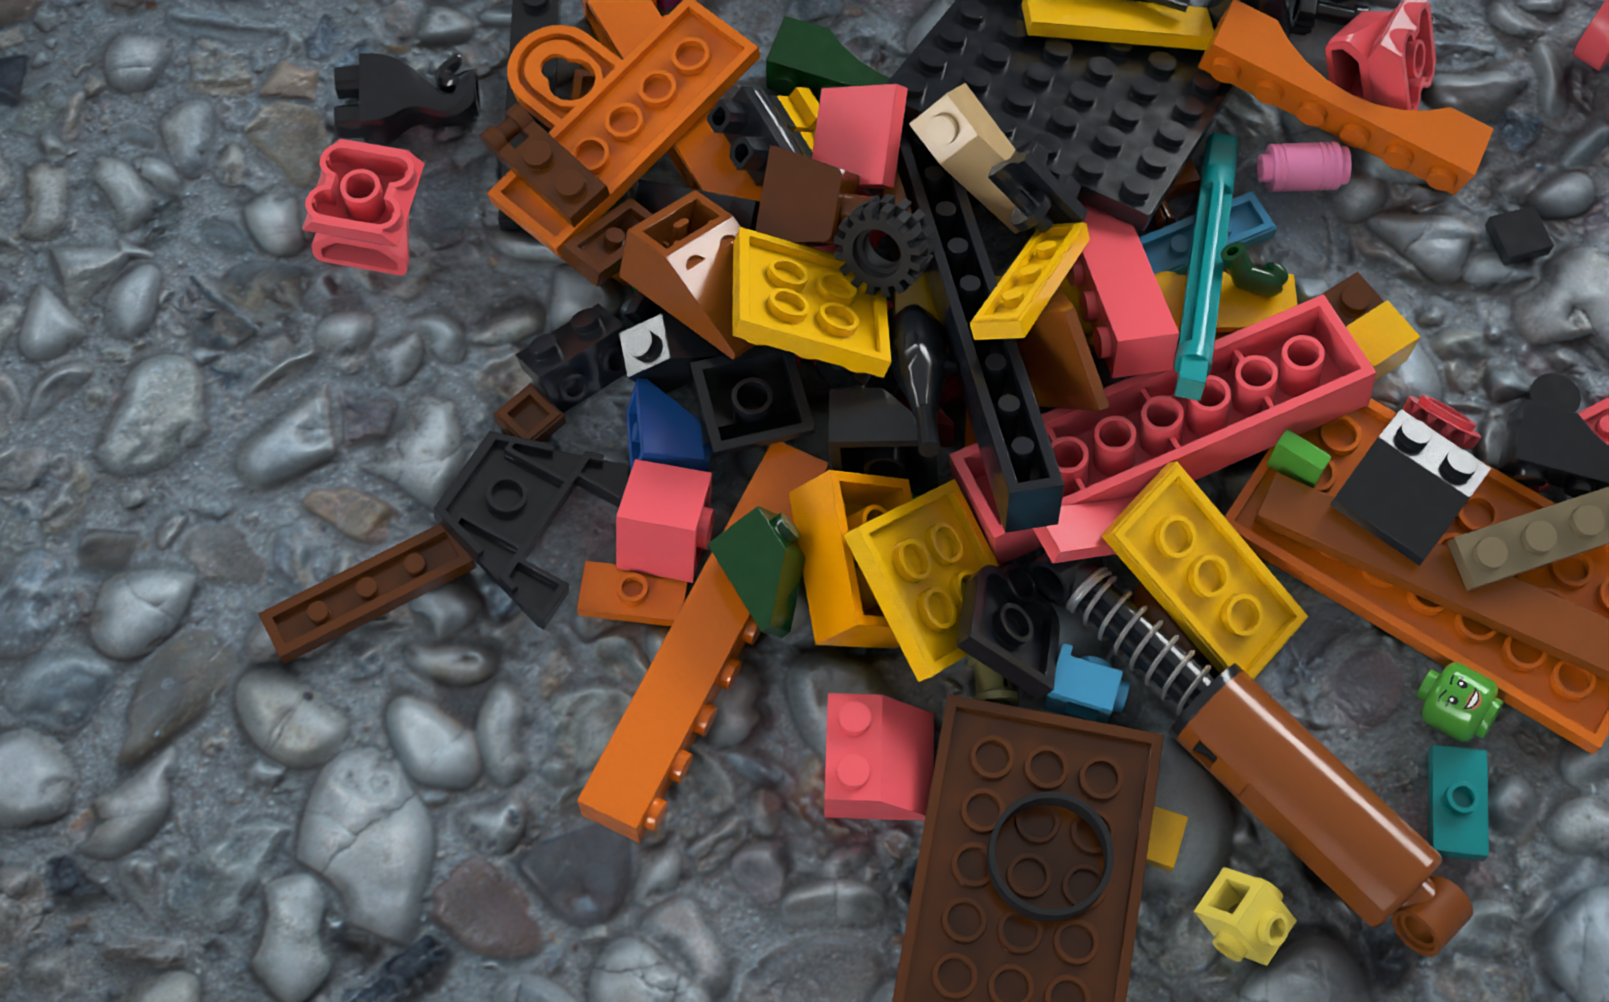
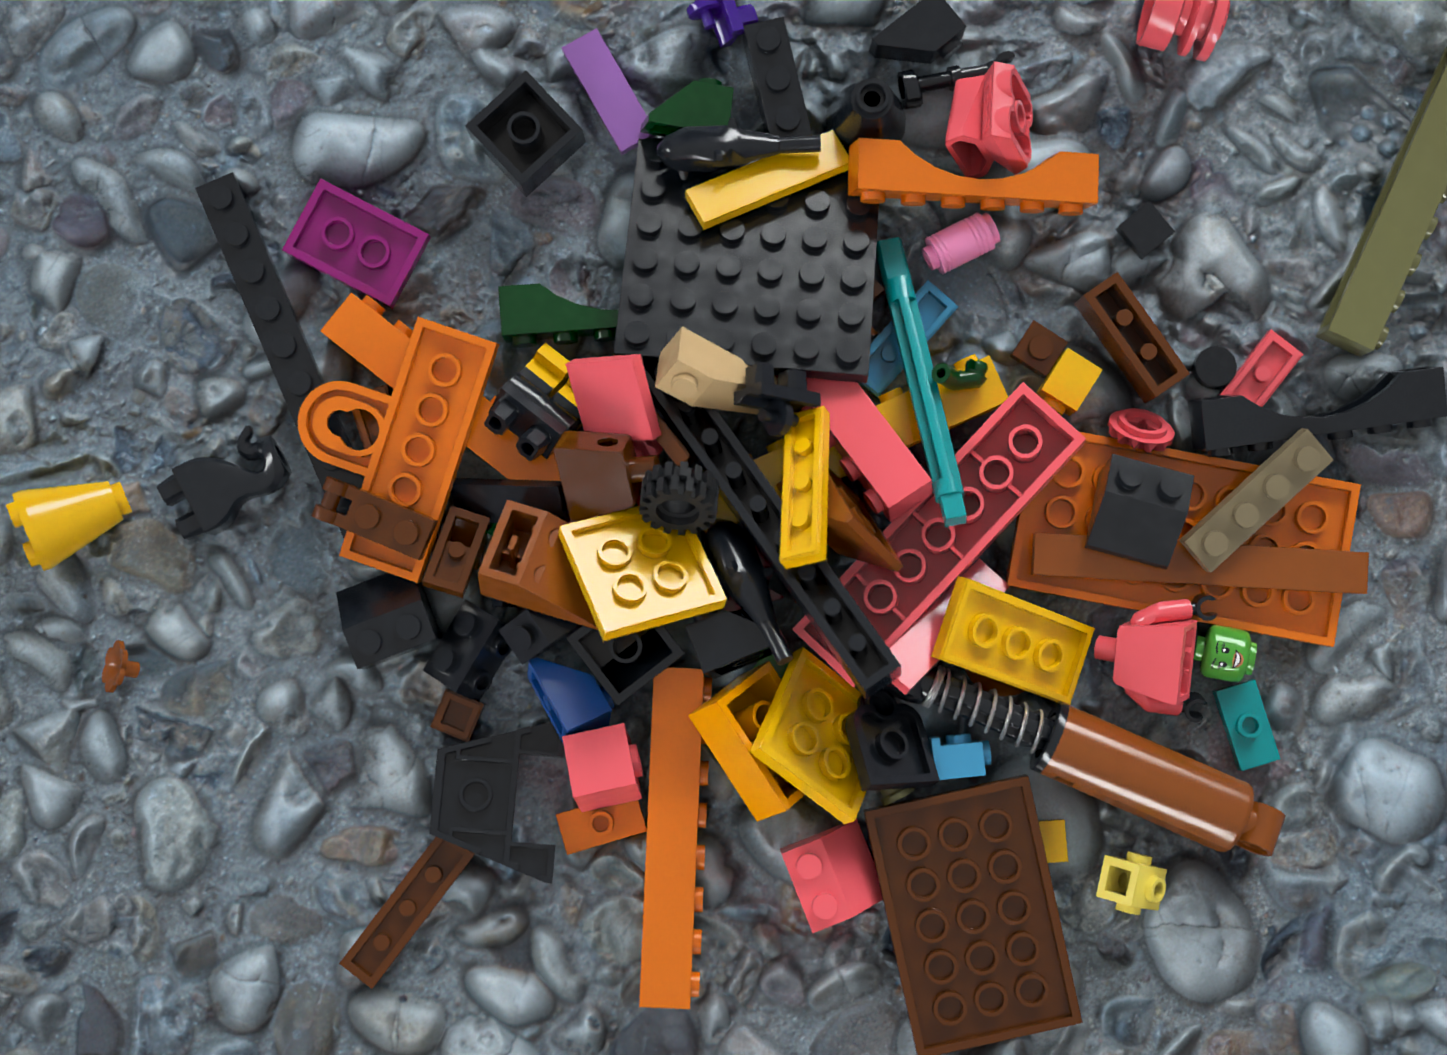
camera: 25 degrees left, 20 degrees up
coral piece [302,139,425,275] -> none
dark green slope [708,506,805,638] -> none
black tyre [986,792,1114,922] -> none
bright green tile [1266,429,1332,488] -> none
none -> yellow cone [6,481,132,571]
none -> dark orange plant [102,640,140,693]
none -> black slope [336,573,442,669]
none -> reddish brown brick [1074,272,1190,404]
none -> coral torso [1094,593,1217,723]

